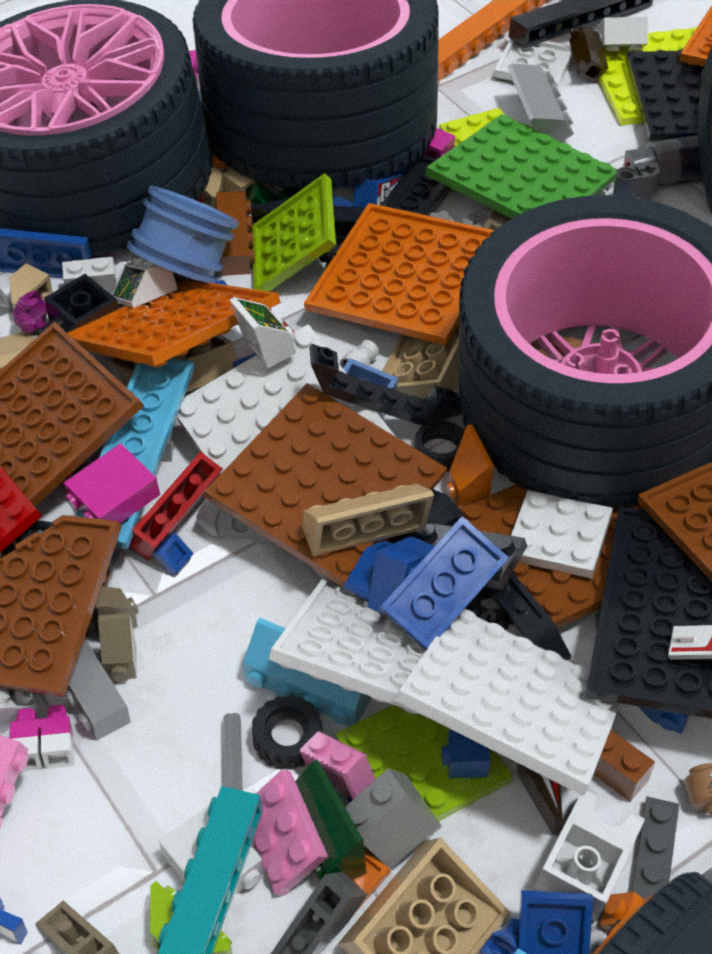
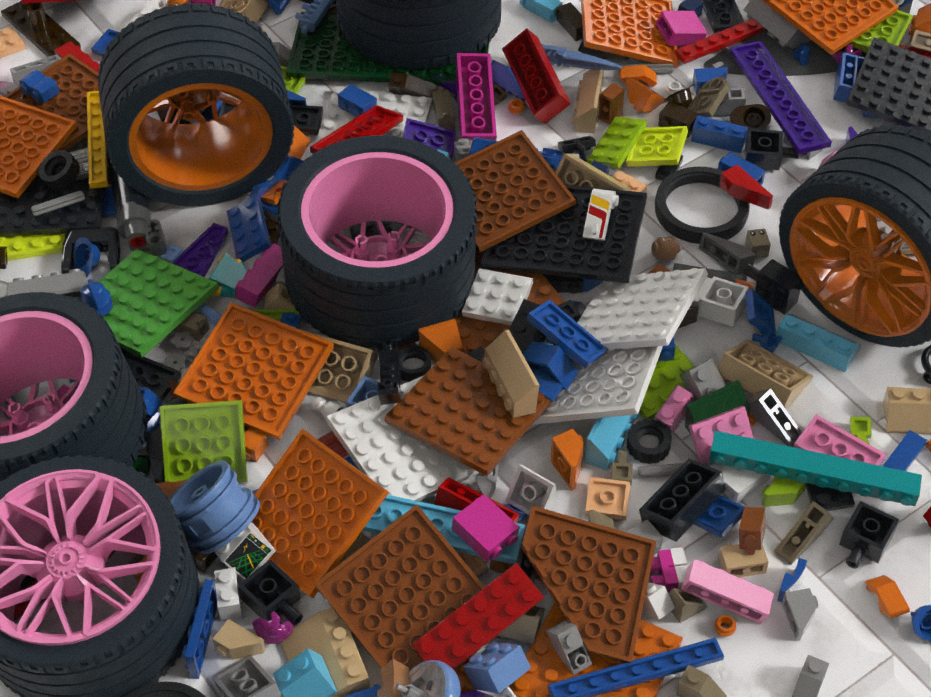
camera: 90 degrees left, 0 degrees up
white slope [230,297,296,368] -> none
none -> light grey axle [31,191,85,216]
none -> black connector [61,227,121,274]
none -> blue piece [73,237,100,278]
none -> blue piece [80,279,113,316]
none -> orange brick [245,427,269,462]
none -> white slope [505,465,557,515]
none -> orange slope [551,428,584,491]
none -> light nougat plate [585,477,630,520]
none -> dark tan plate [611,450,633,485]
none -> black brick [639,458,726,542]
none -> blue plate [694,495,745,538]
none -> tan brick [718,544,769,578]
none -> dark orange brick [739,507,766,555]

